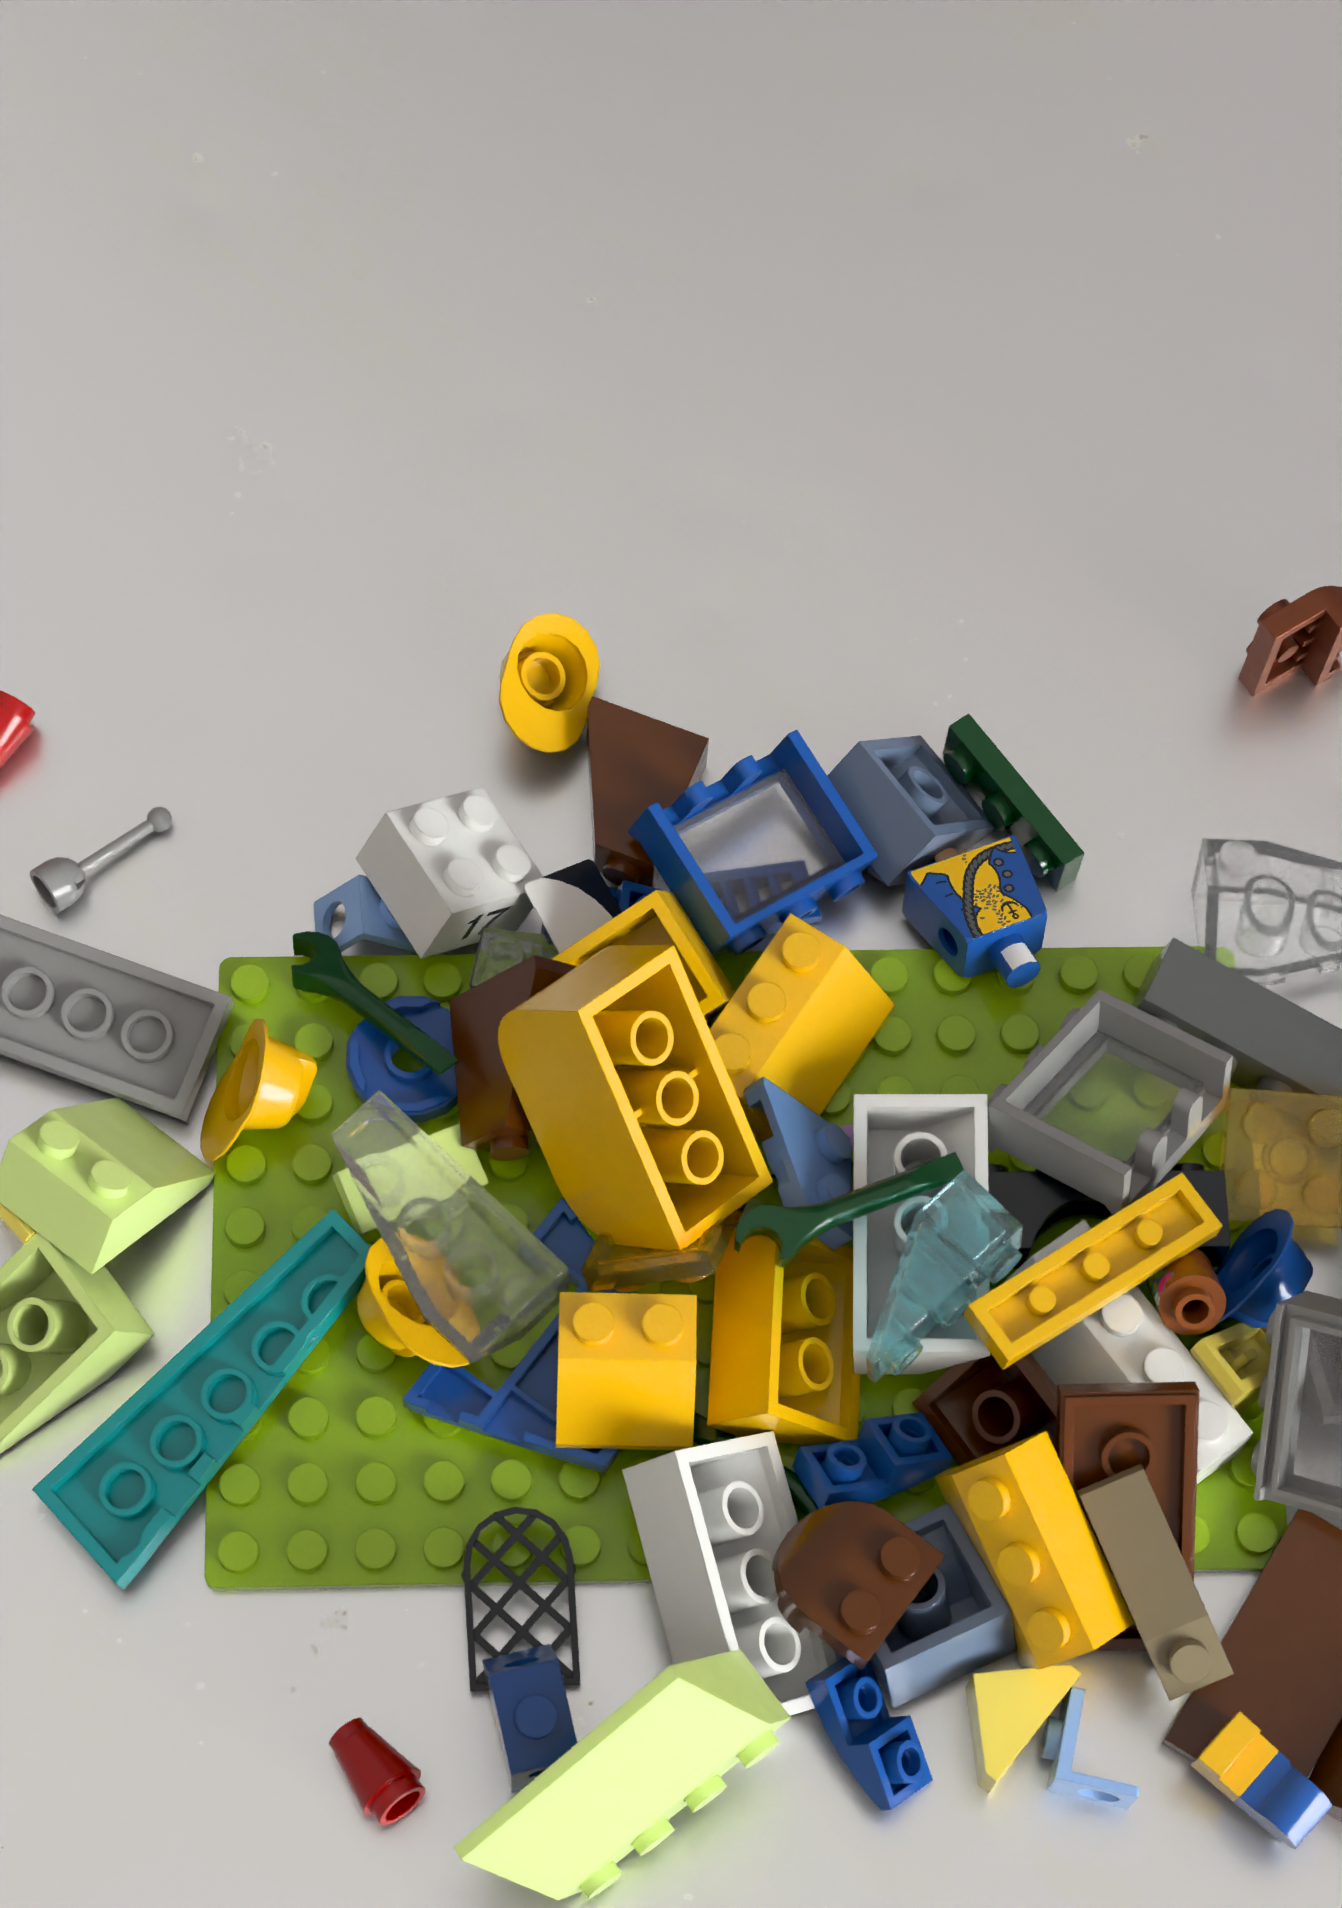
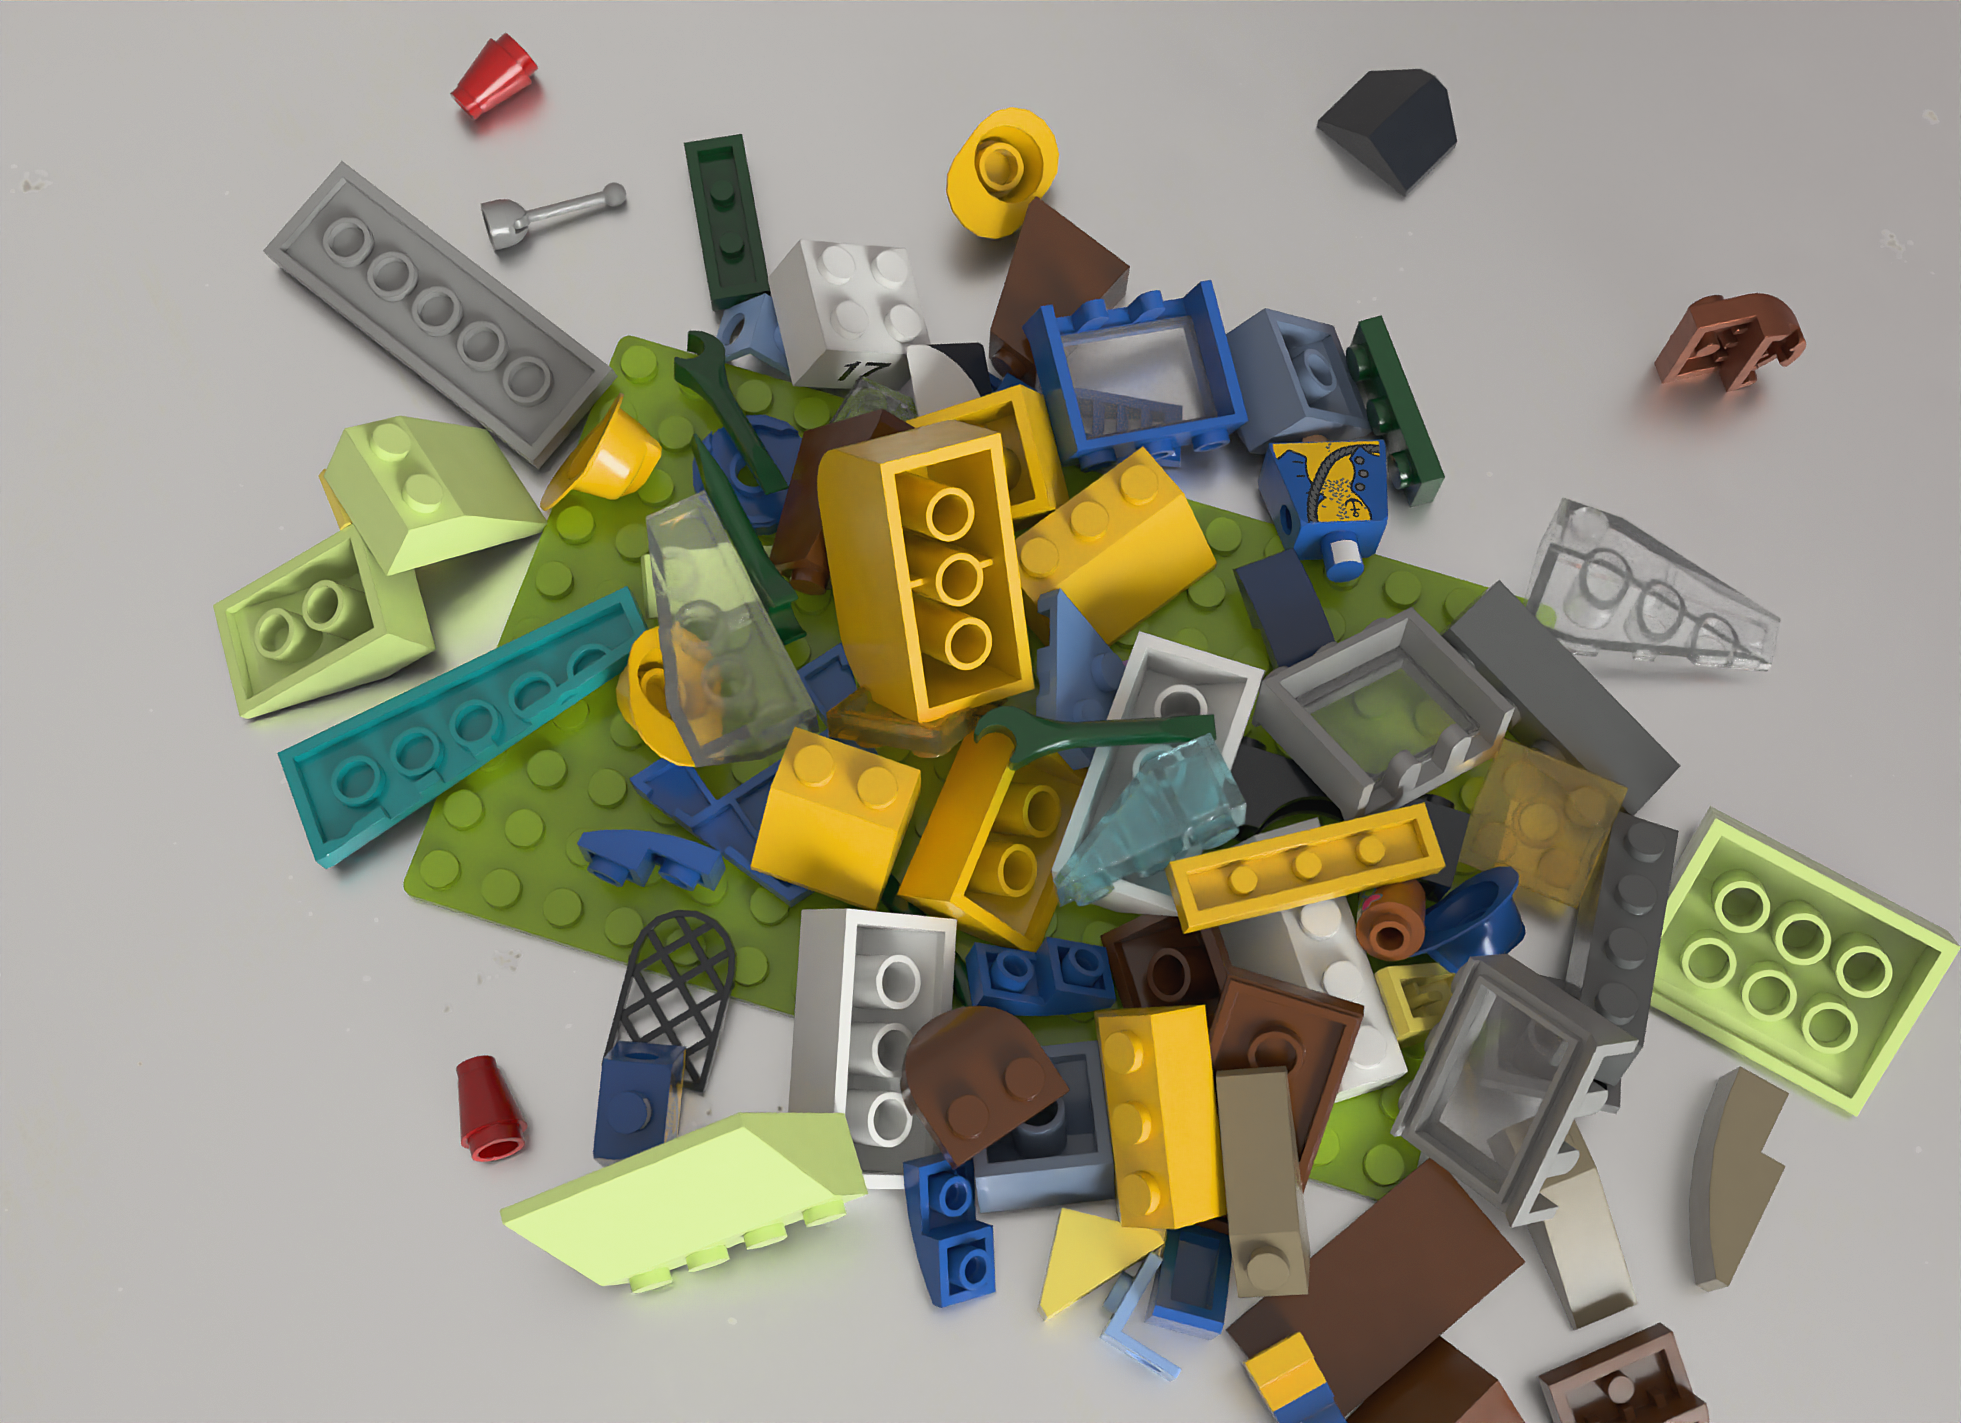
camera: 20 degrees right, 5 degrees up
none -> blue slope [577,829,726,891]
none -> dark green plate [684,134,771,311]
none -> dark green piece [690,433,807,646]
none -> blue slope [1144,1224,1232,1340]
none -> dark blue slope [1232,548,1336,670]
none -> black slope [1317,69,1457,197]

